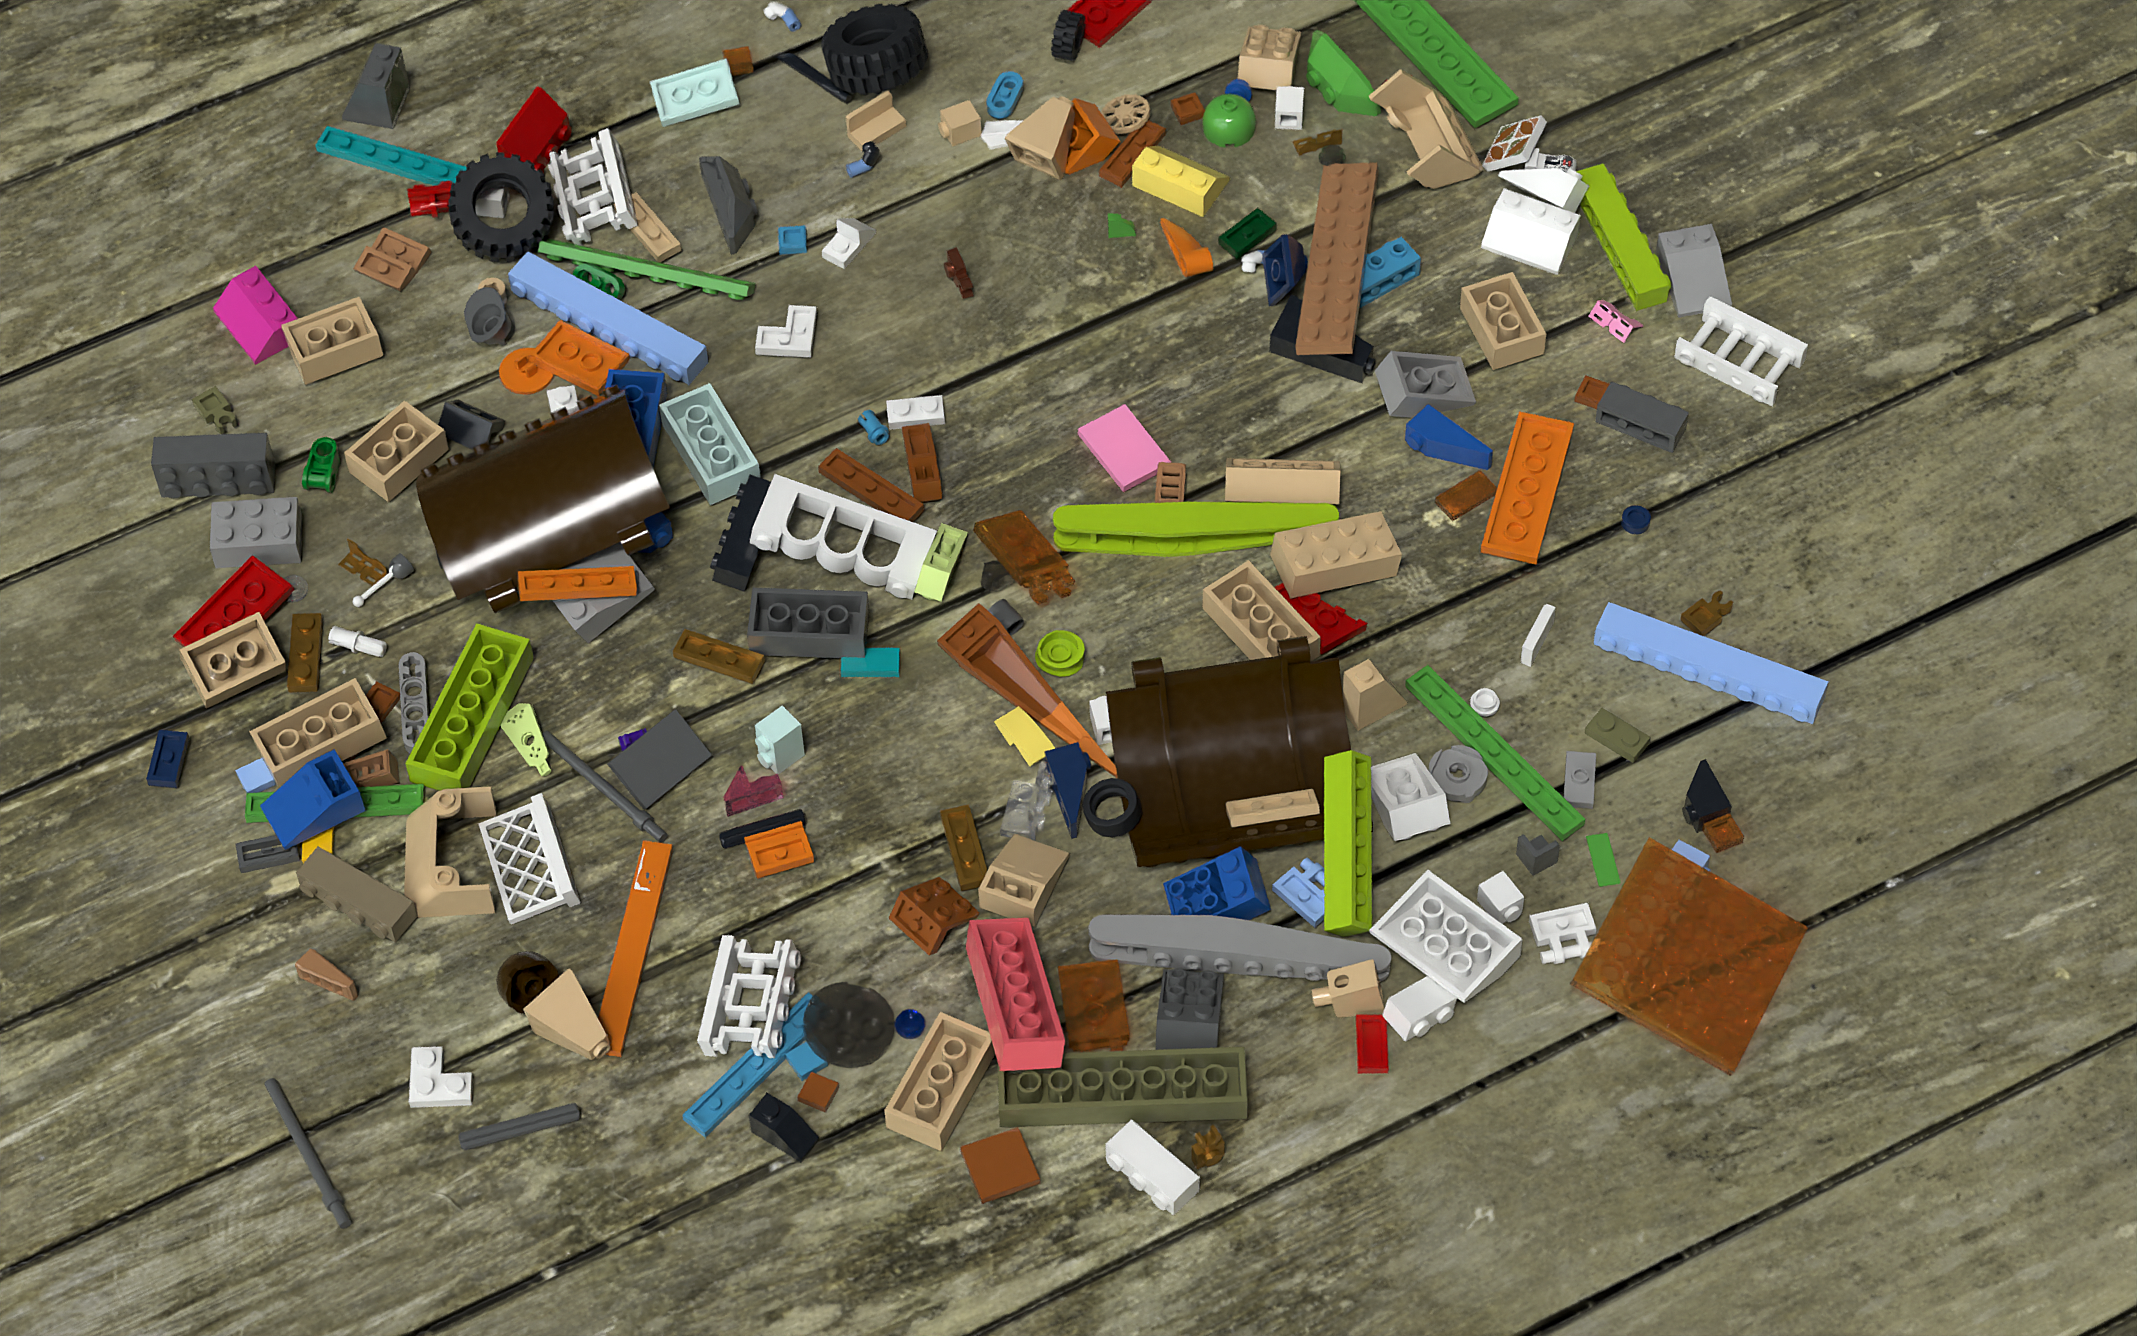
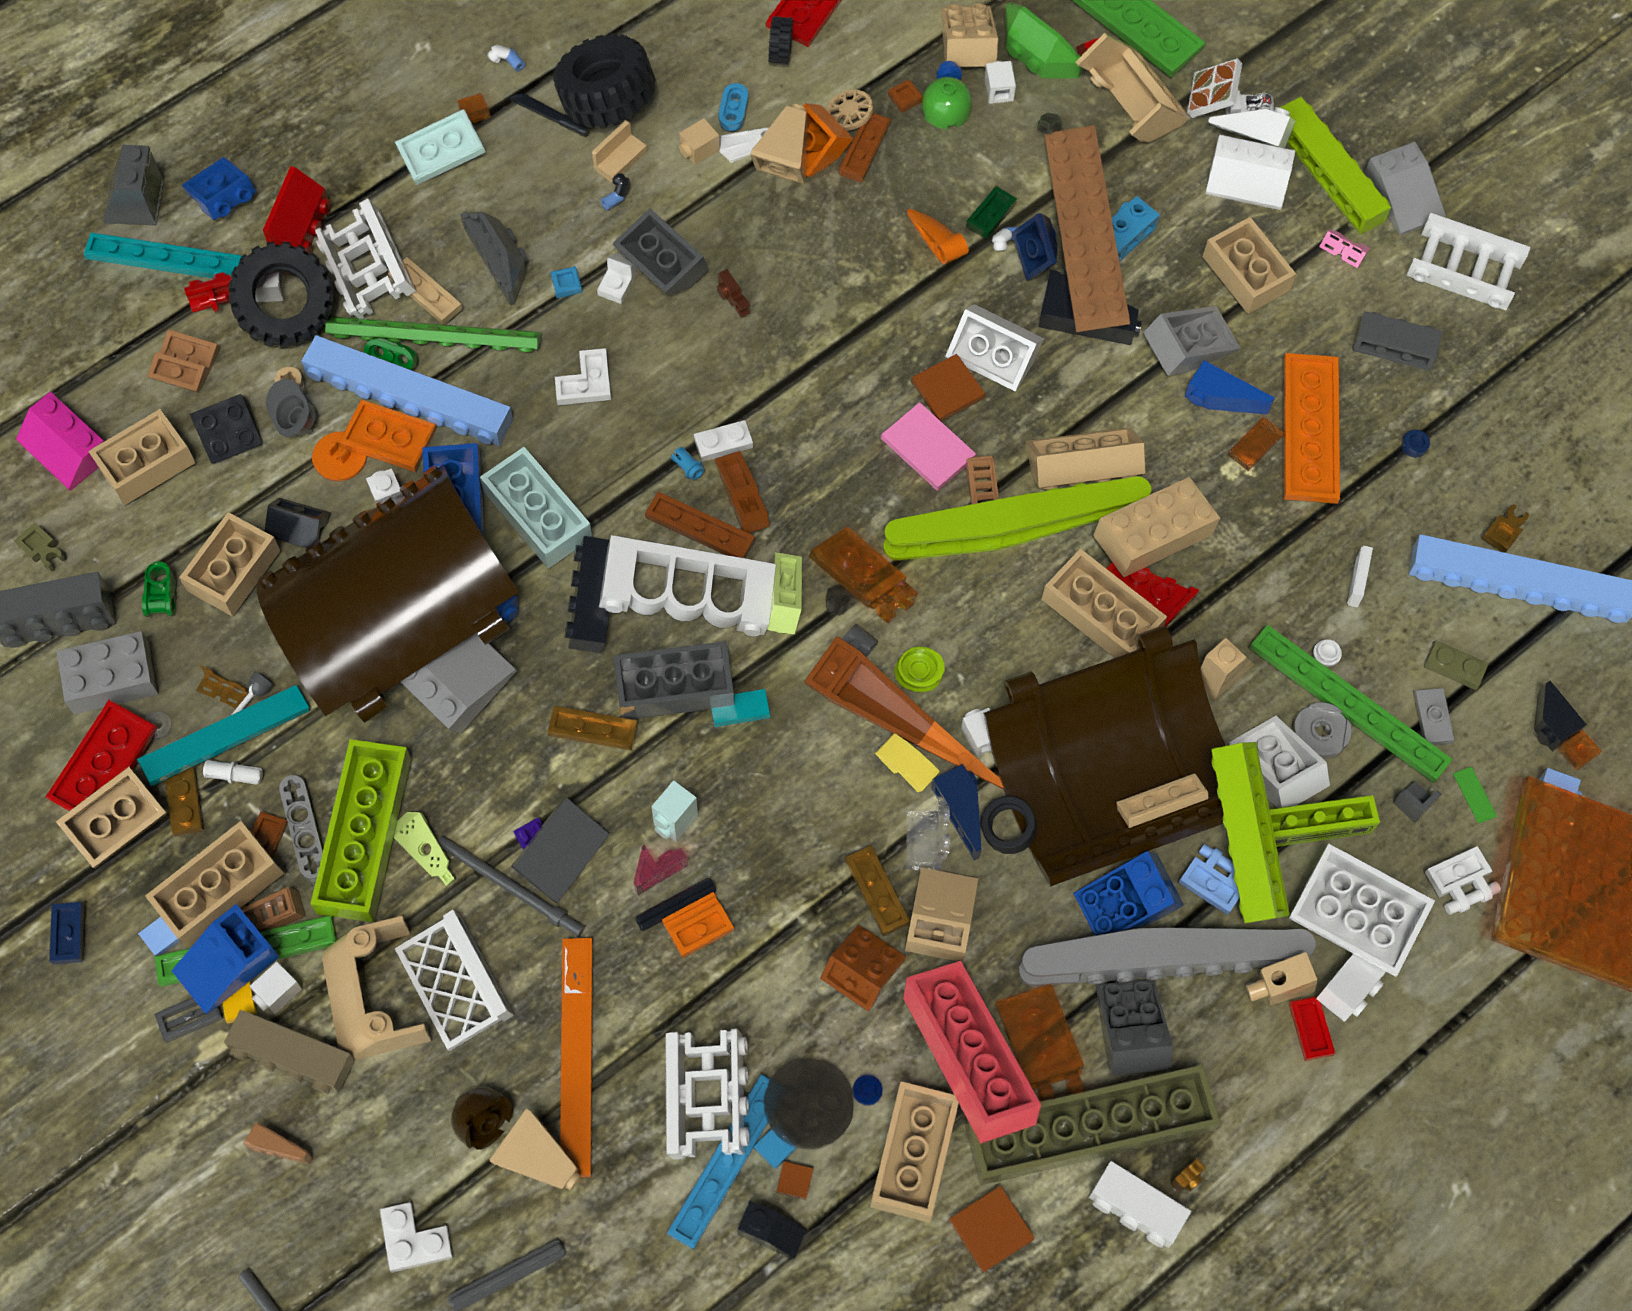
camera: 15 degrees left, 10 degrees up
orange plate [517,566,637,601] -> none
bright green tile [1108,213,1136,238] -> none
light yellow slope [1132,146,1230,217] -> none
pearl gold piece [1292,129,1343,156] -> none
white brick [1477,871,1524,924] -> none
dark orange tile [1574,375,1609,409] -> none
none -> teal tile [137,685,309,786]
none -> blue plate [182,157,256,220]
none -> black bracket [189,394,262,464]
none -> white brick [249,962,302,1014]
none -> dark grey slope [612,208,708,295]
none -> dark orange tile [911,354,985,421]
none -> white slope [945,304,1044,391]
none -> lime brick [1269,795,1380,847]

